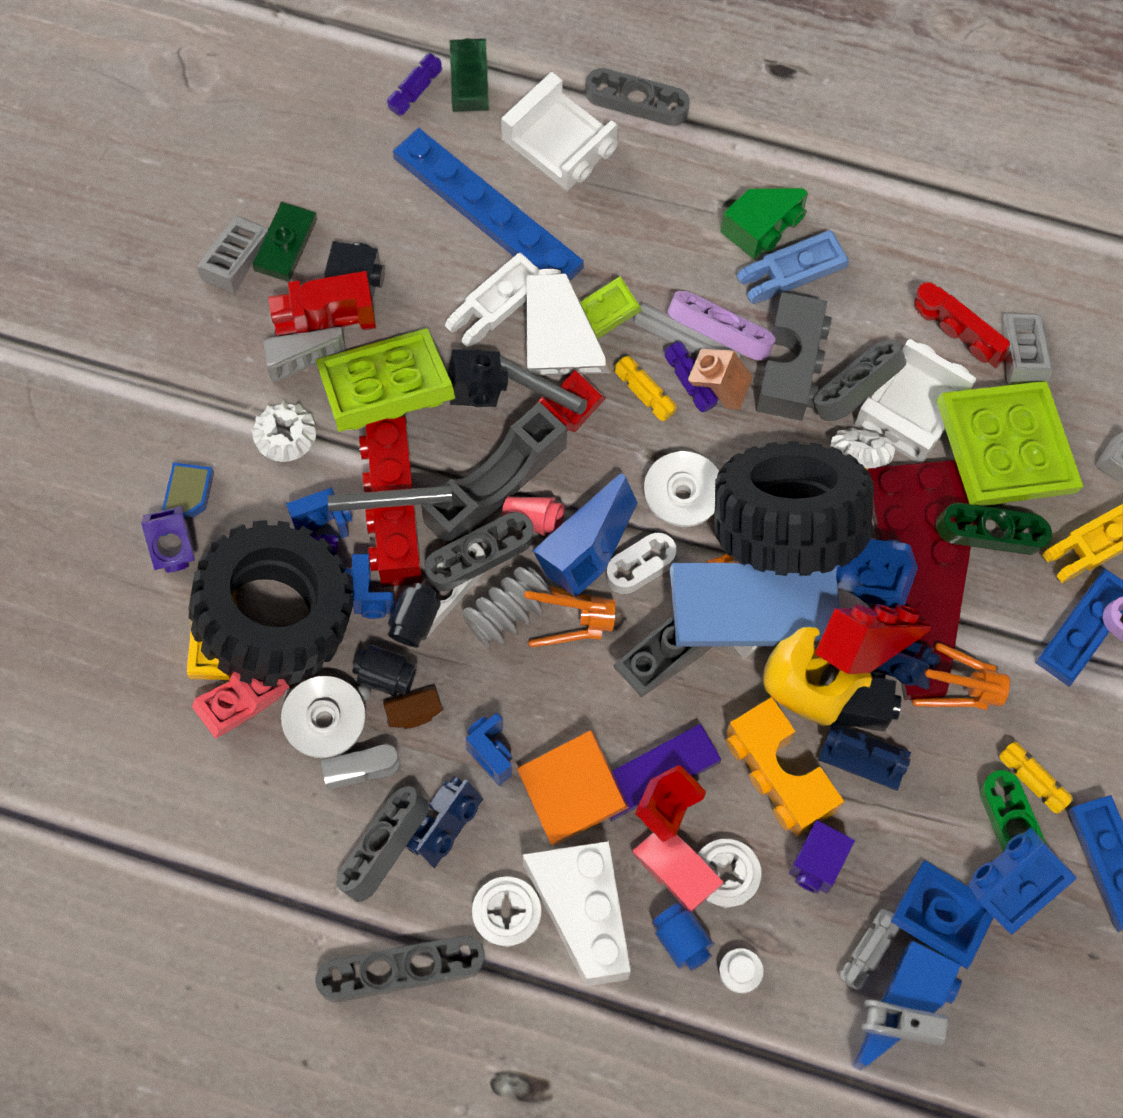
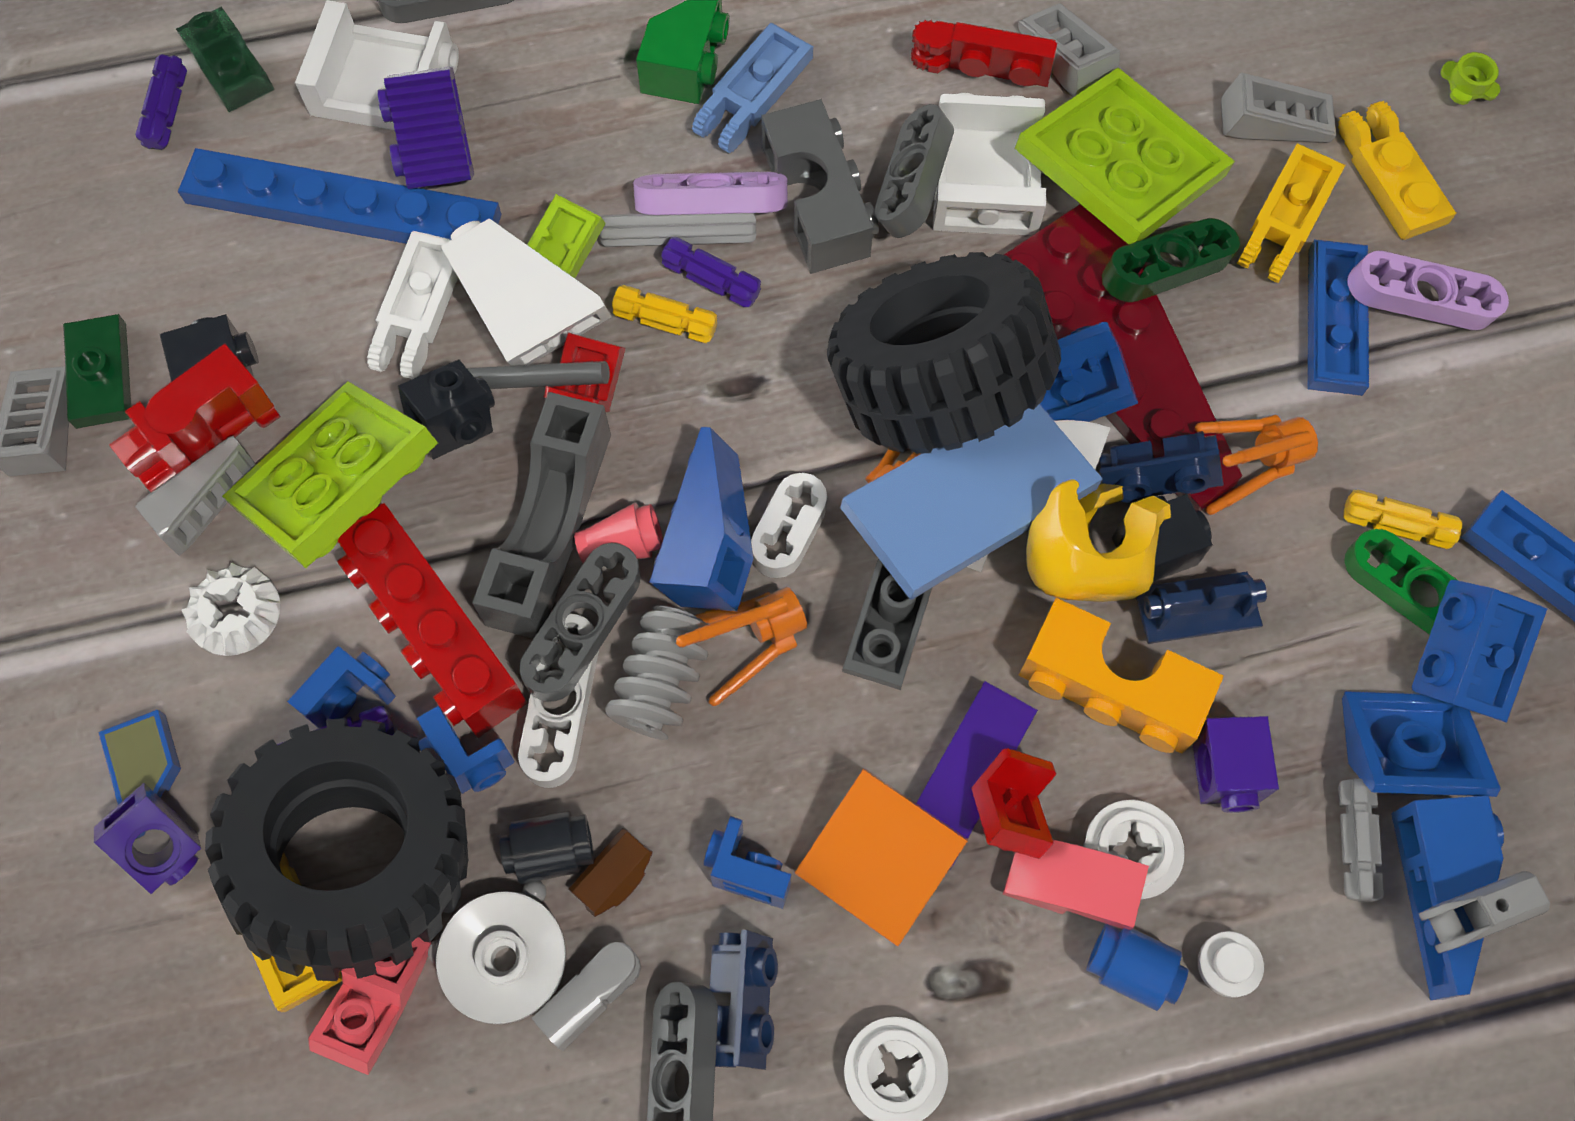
camera: 30 degrees left, 0 degrees up
dark grey bar [328,486,453,512] -> none
black brick [388,583,441,648] -> none
white wedge [522,841,631,986] -> none
white dish [644,451,719,527] -> none
nougat bracket [688,349,753,410] -> none
red slope [815,604,932,674] -> none
white gear [830,427,895,468] -> none
none -> dark purple brick [378,66,474,189]

